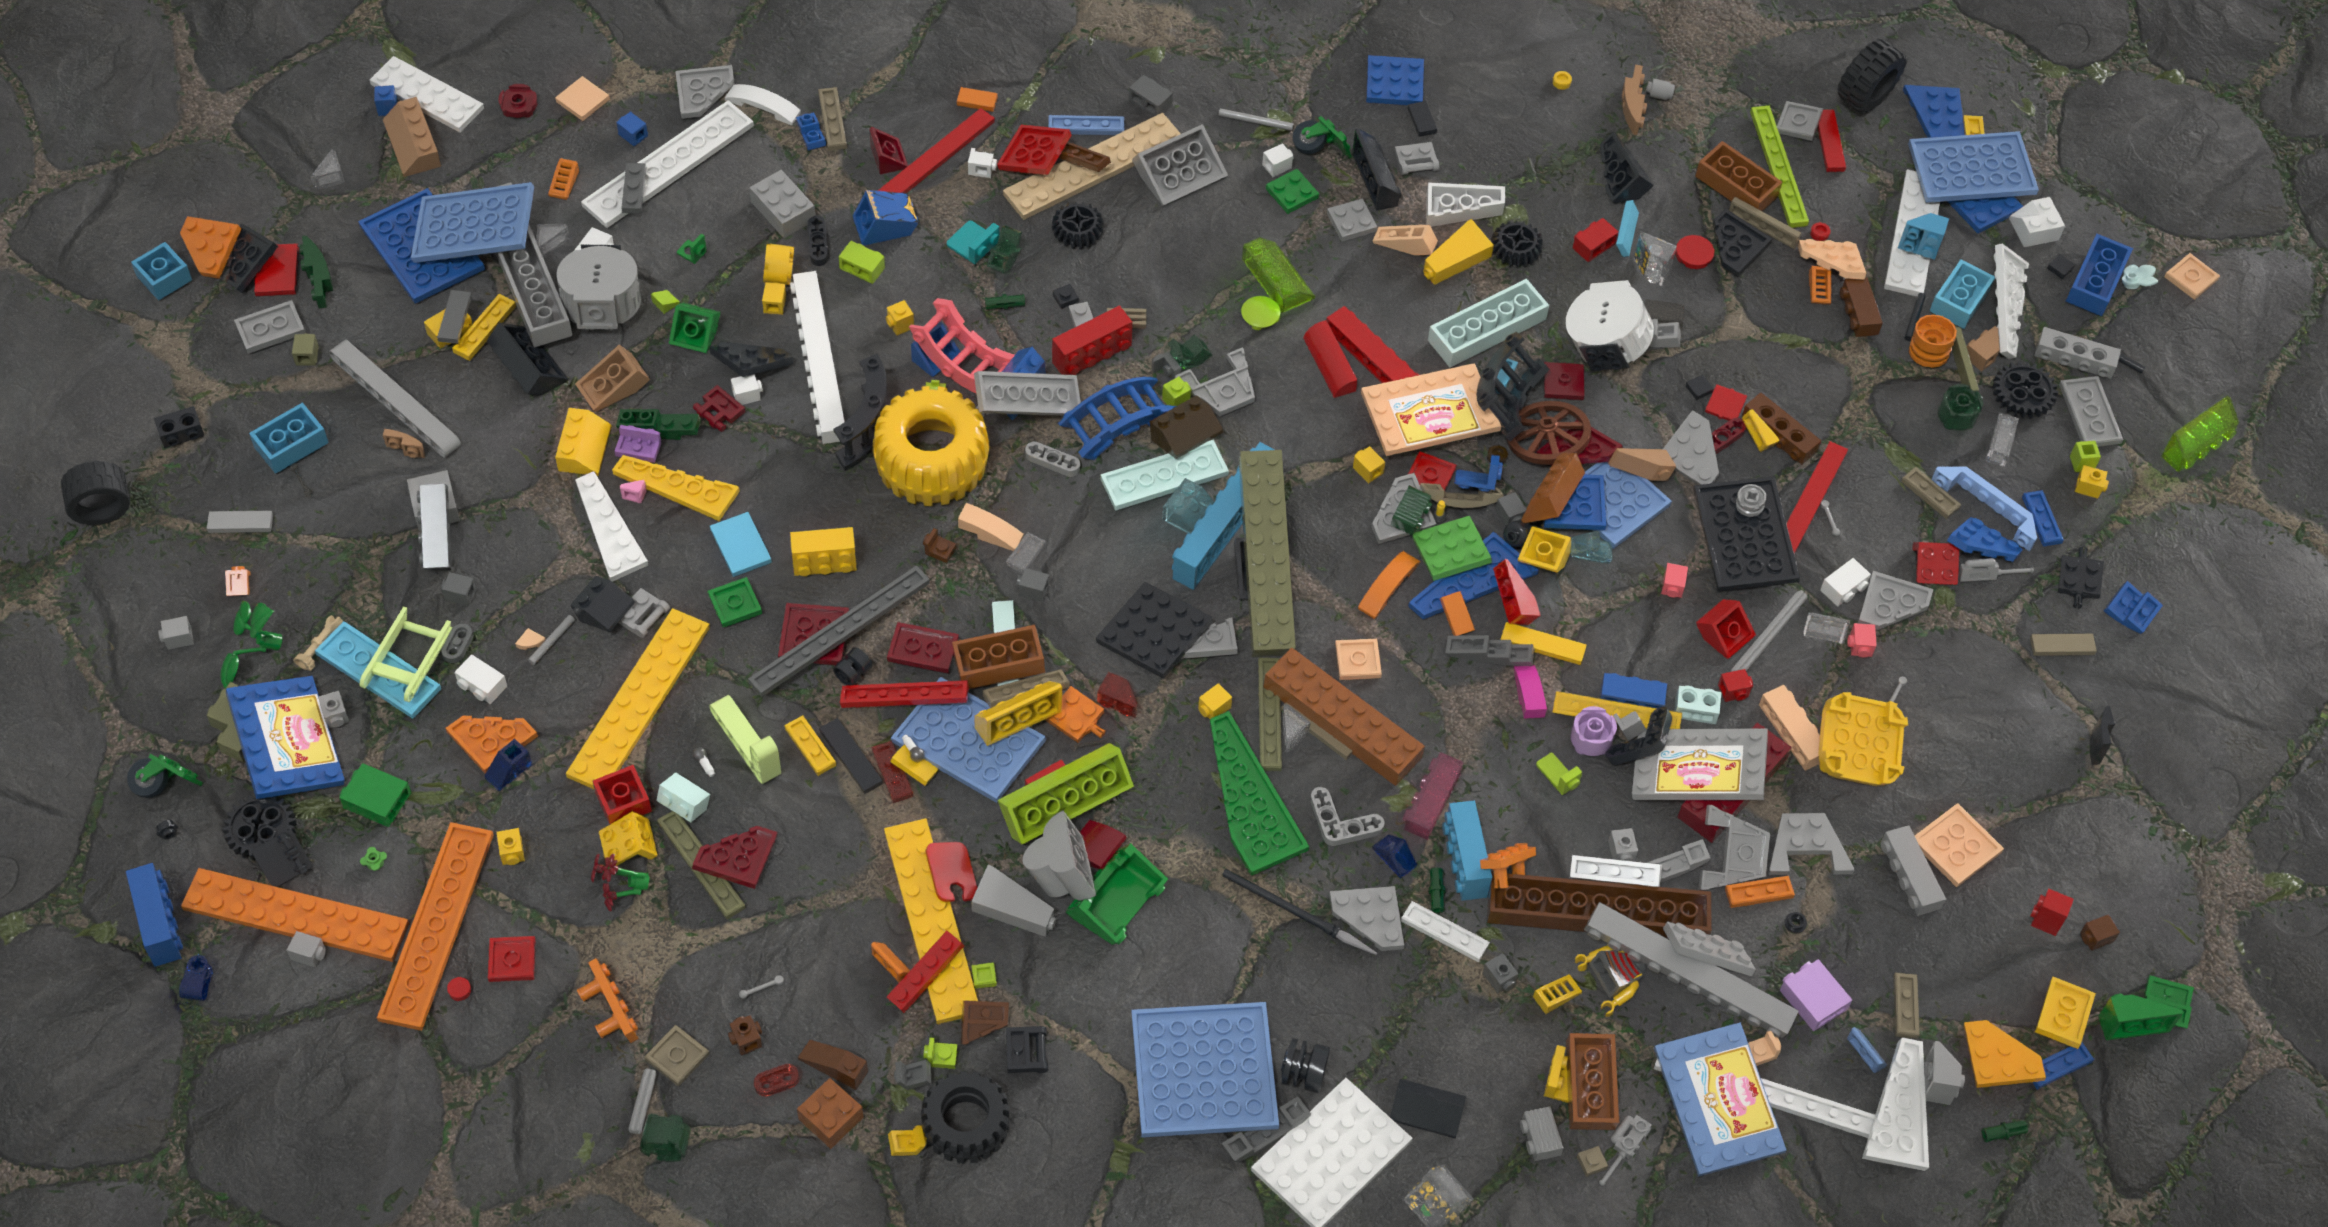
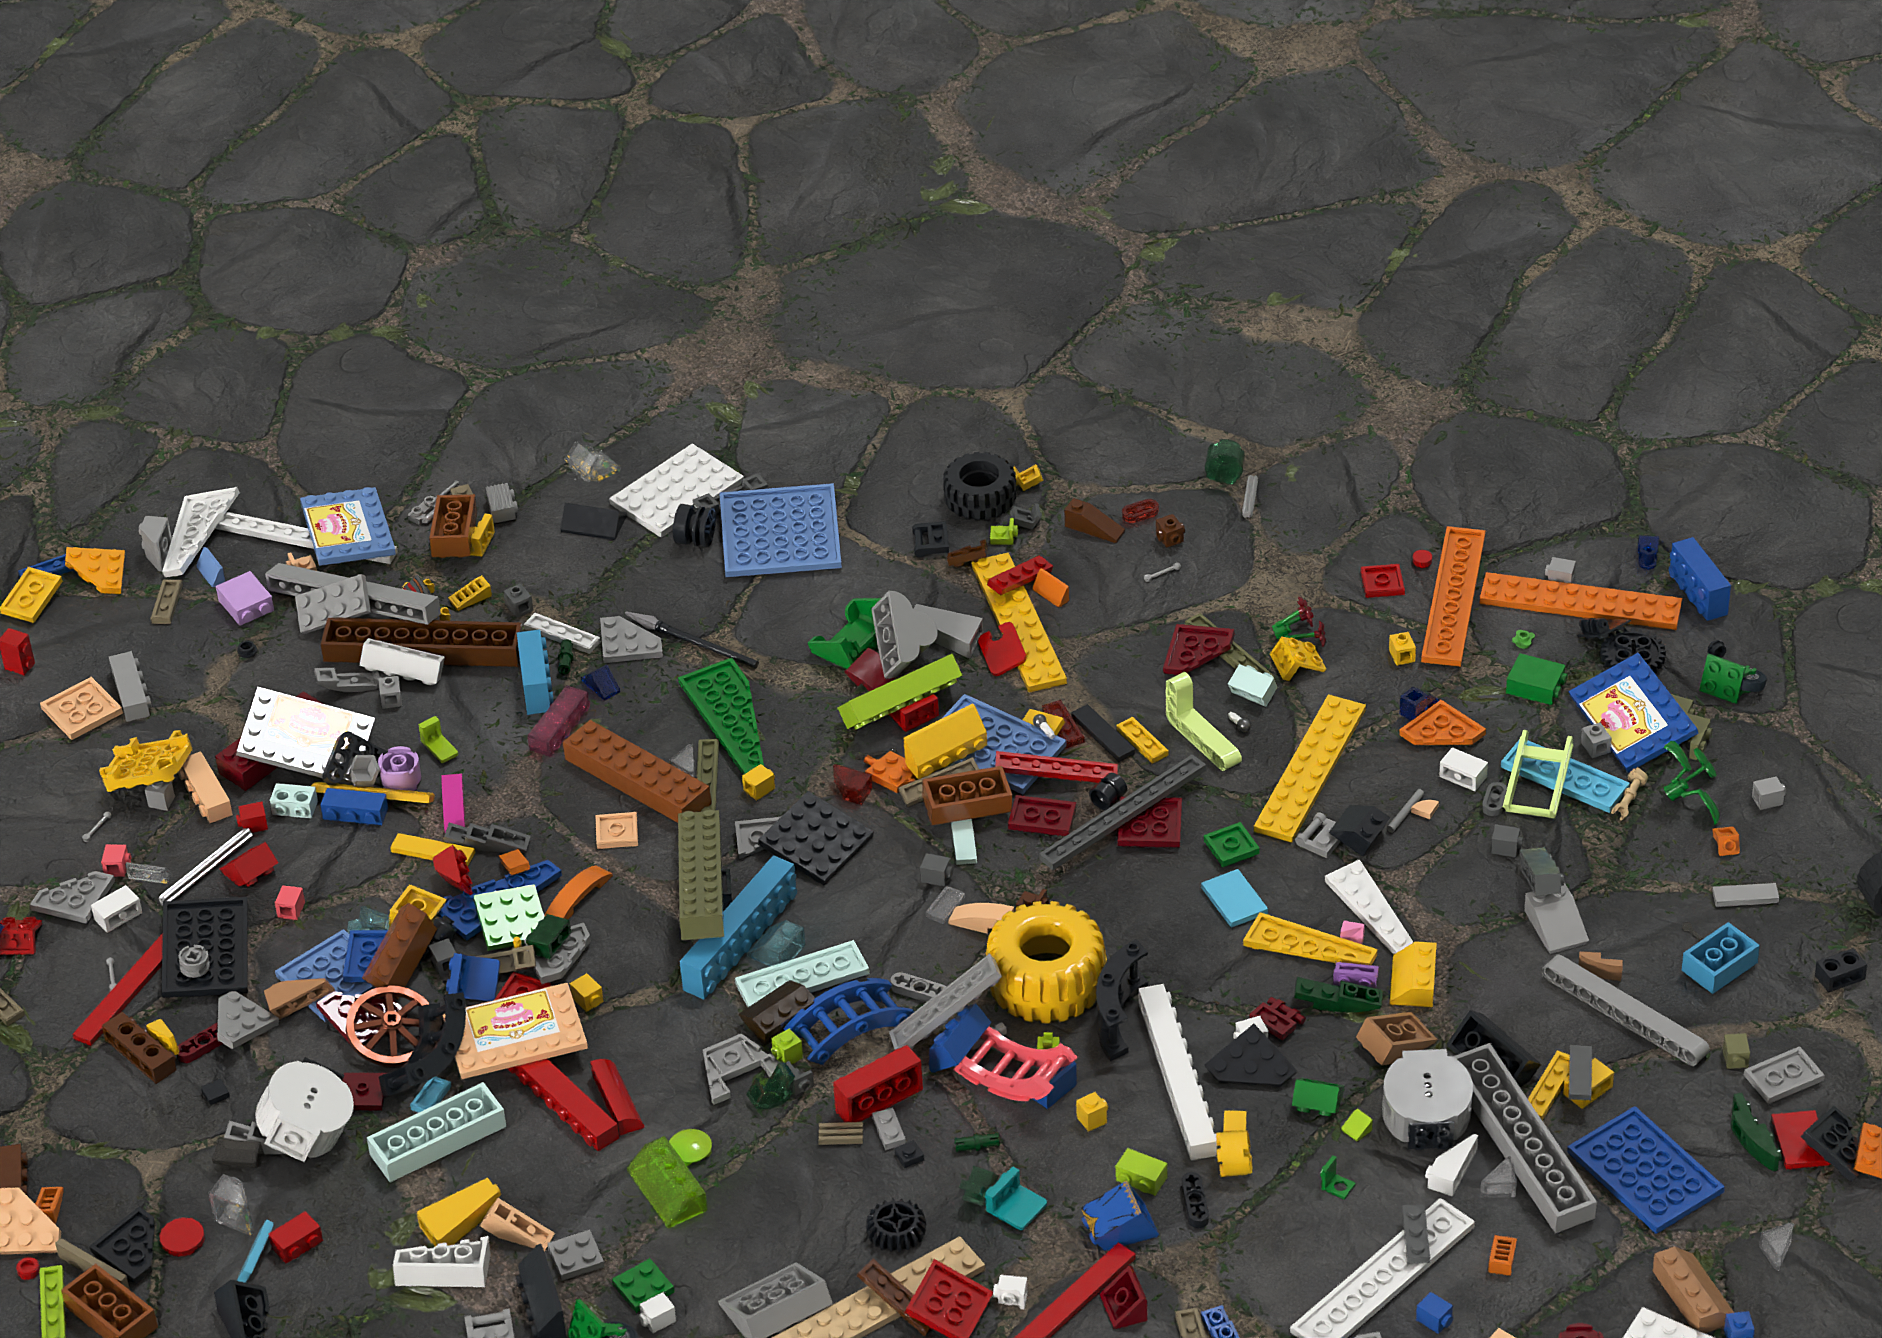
camera: 175 degrees left, 15 degrees down
medium blue plate [411,182,534,263] -> none
orange plate [577,958,639,1043] -> none
red brick [592,765,652,825] -> none
dark tan tile [644,1025,710,1087] -> none
light grey brick [749,170,815,238] -> none
yellow brick [790,527,857,576] -> none
dark orange brick [797,1078,864,1149] -> none
lime tile [972,963,997,989] -> none
light grey beam [1310,787,1385,846] -> none
orange plate [1480,843,1536,888] -> none
black gear [1491,220,1543,268] -> none
light grey wing [1698,805,1770,890] -> none
red piece [1705,384,1747,421] -> none
orange tile [1725,876,1795,908] -> none
light grey wing [1768,813,1854,875] -> none
dark green axle [1981,1120,2028,1143] -> none

